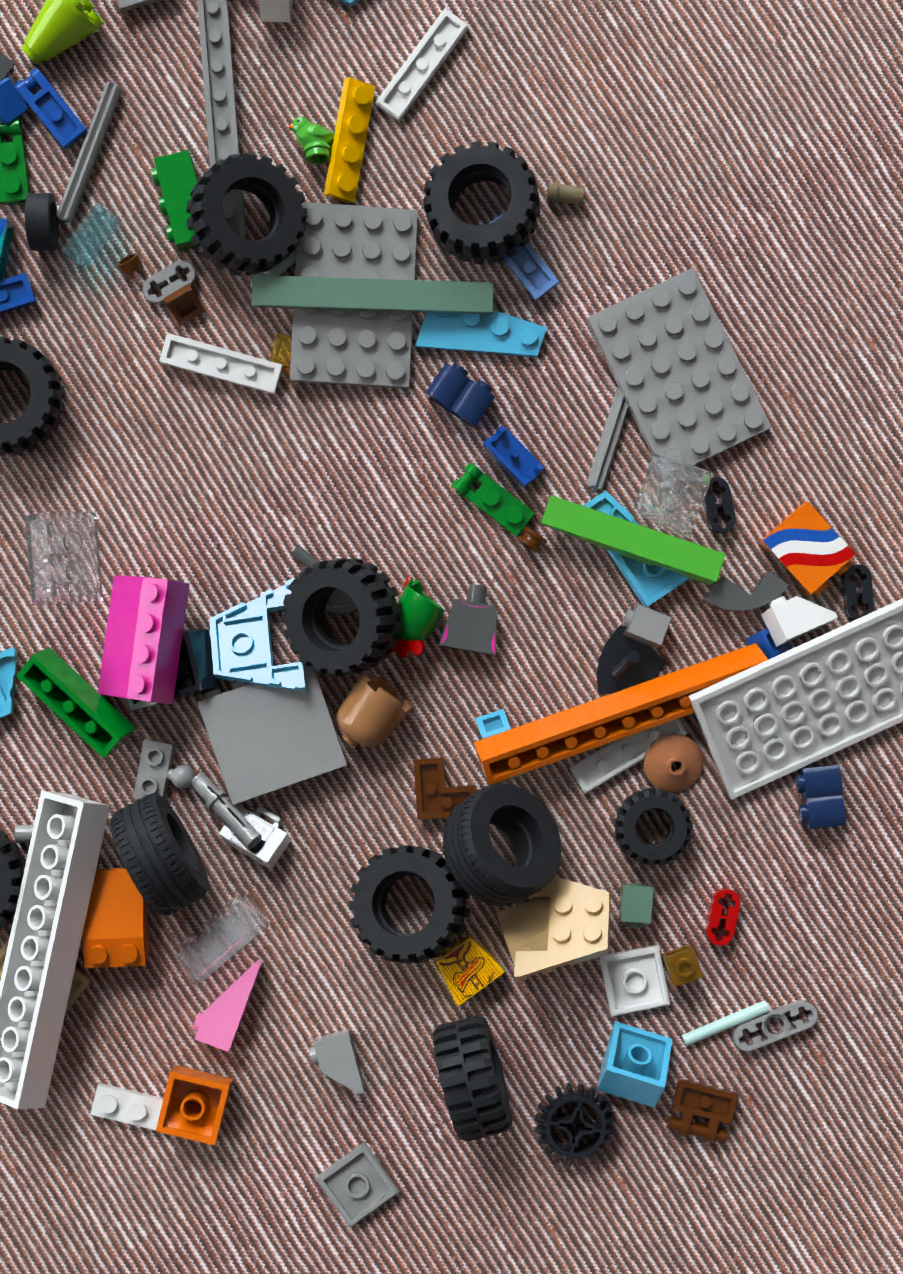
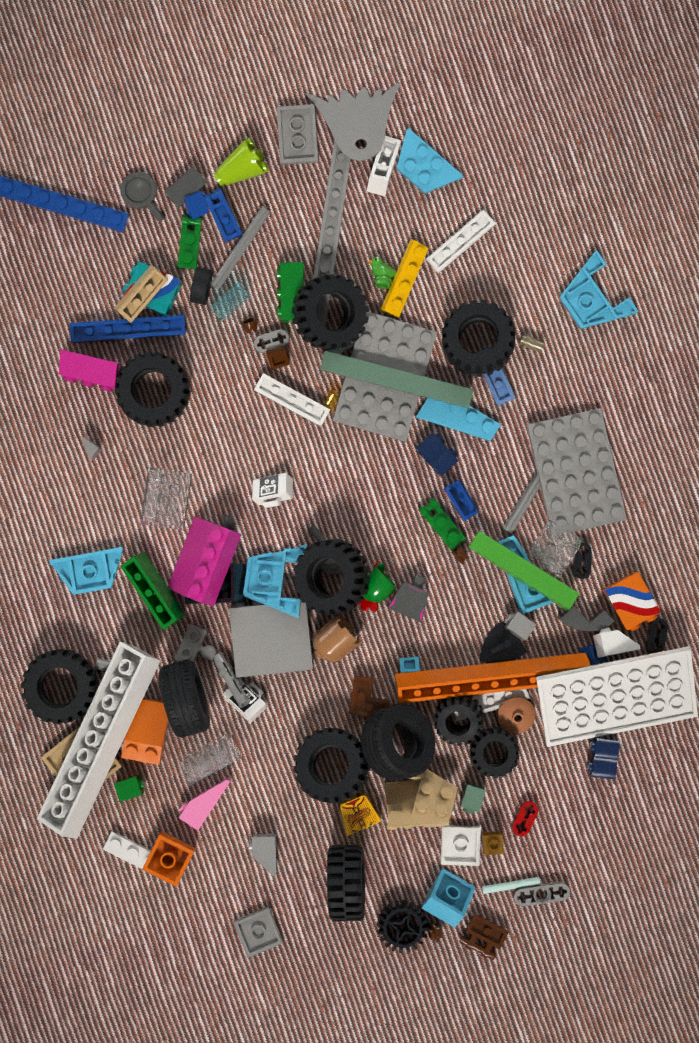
camera: 15 degrees right, 0 degrees up
none -> green brick [114,774,146,802]
none -> dark grey bush [222,513,235,530]
none -> white piece [252,473,293,508]
none -> reddish brown plate [427,922,443,943]
none -> black tyre [434,695,484,746]
none -> medium azure wing [559,250,639,329]

